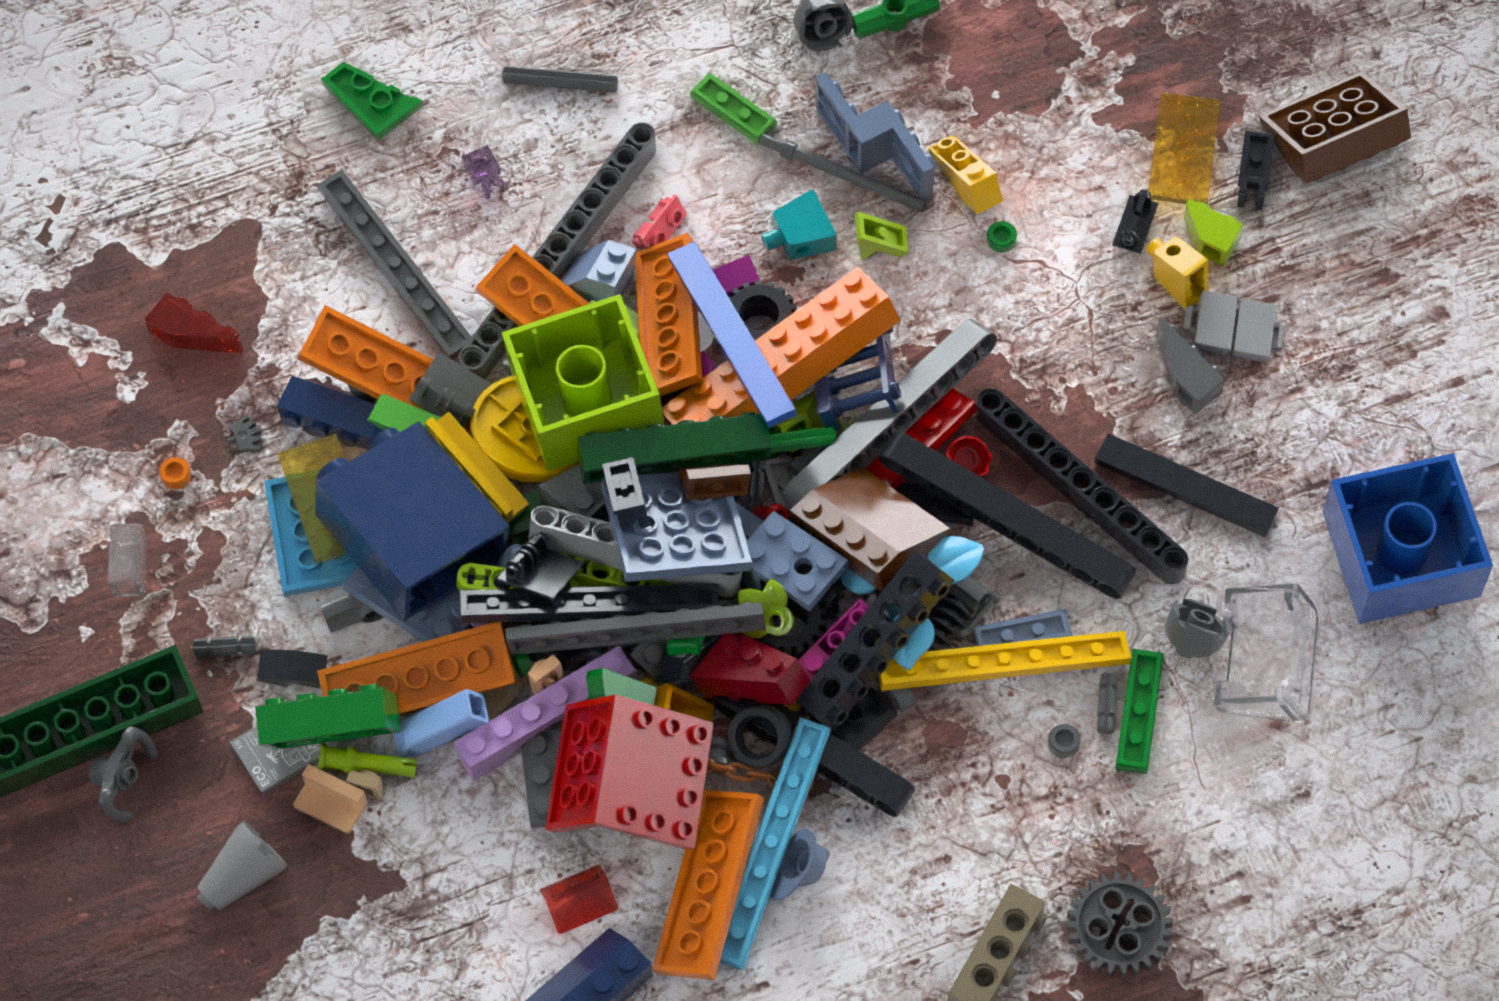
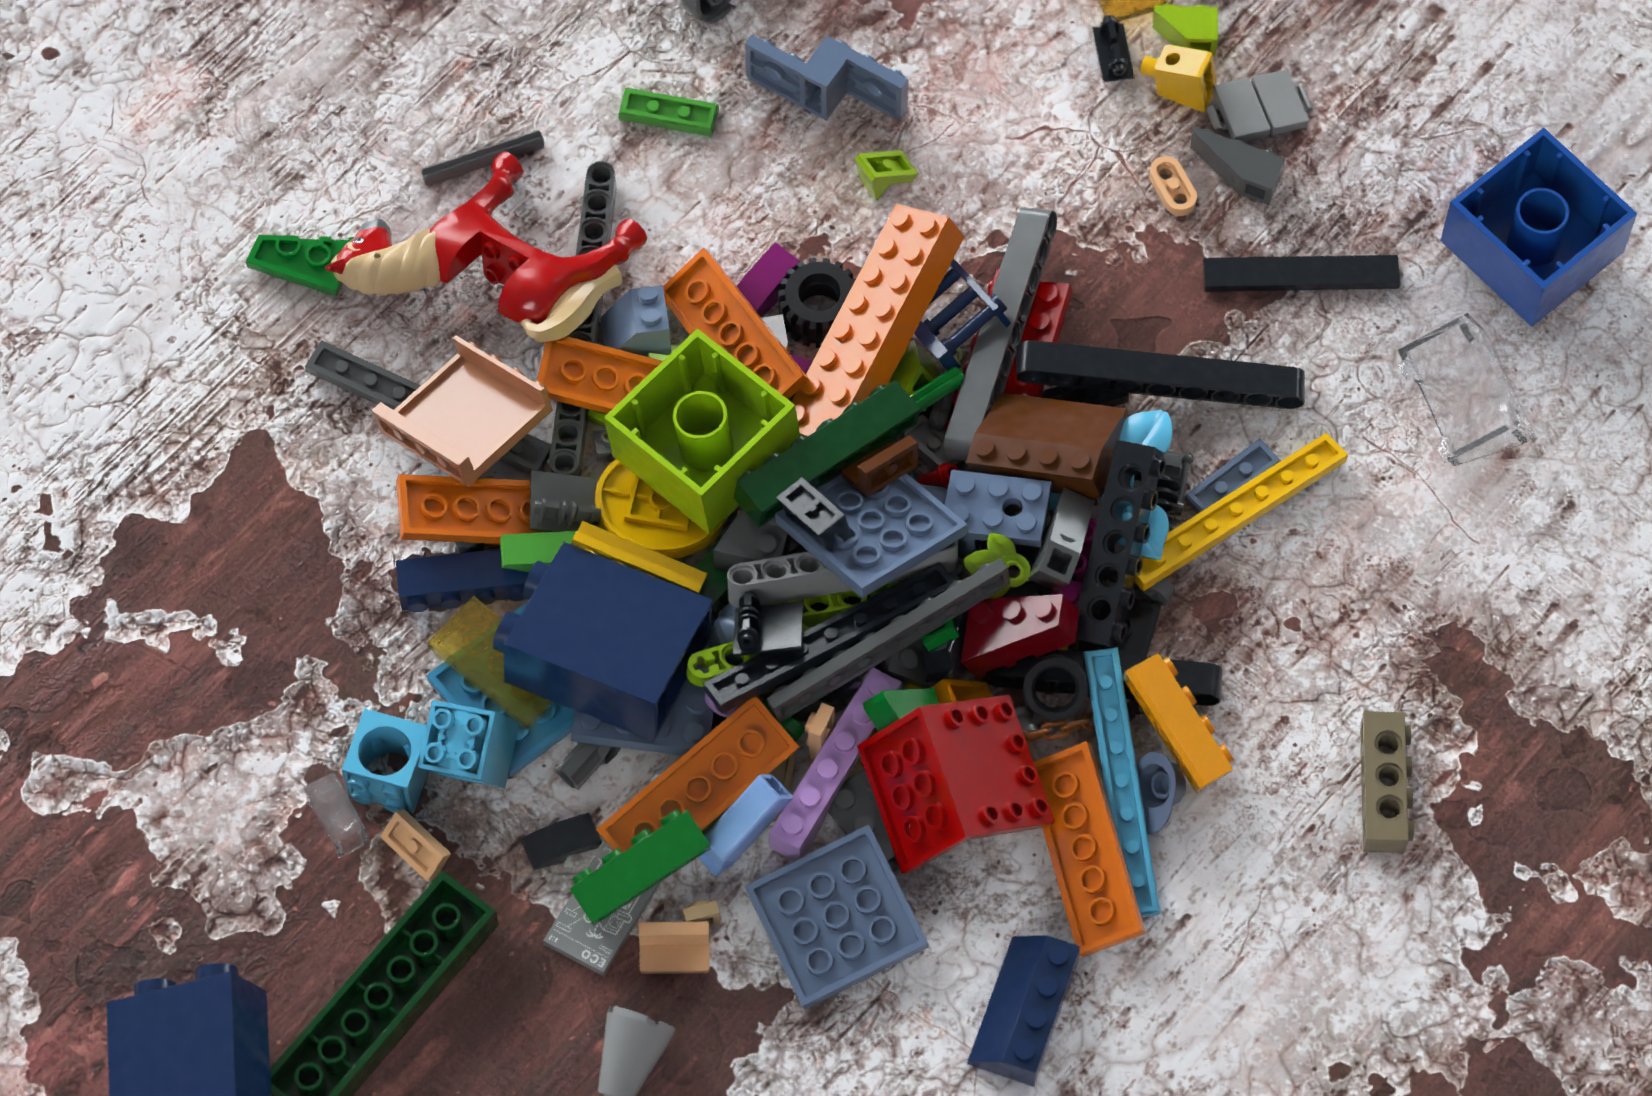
camera: 30 degrees left, 0 degrees up
dark grey piece [89,727,158,823] -> none
clear red slope [145,292,244,354] -> none
orange tile [159,457,192,490] -> none
dark grey axle [193,635,256,658] -> none
dark grey piece [227,415,263,453] -> none
lime pin [318,742,417,779] -> none
clear purple plate [461,145,505,199] -> none
clear red panel [539,864,618,934] -> none
coral hinge [632,194,687,249] -> none
tile [667,241,797,428] -> none
dark grey bar [759,133,926,212] -> none
teal torso [761,189,837,260] -> none
yellow slope [928,135,1003,215] -> none
red hair [945,436,992,478] -> none
black beam [976,388,1189,585] -> none
green tile [987,221,1017,253] -> none
dark grey tile [1048,724,1081,758] -> none
dark grey gear [1066,872,1174,979] -> none
dark grey axle [1096,672,1118,734] -> none
green tile [1115,648,1164,774] -> none
dark grey cylinder [1165,599,1232,658] -> none
none -> red animal [325,152,647,342]
none -> medium azure brick [341,708,429,814]
none -> panel [371,336,553,487]
none -> light nougat plate [380,809,451,882]
none -> medium azure brick [417,700,520,789]
none -> sand blue plate [744,824,930,1010]
none -> dark grey slope [1028,487,1094,593]
none -> light orange slope [1123,653,1234,794]
none -> light nougat plate [1149,156,1197,216]

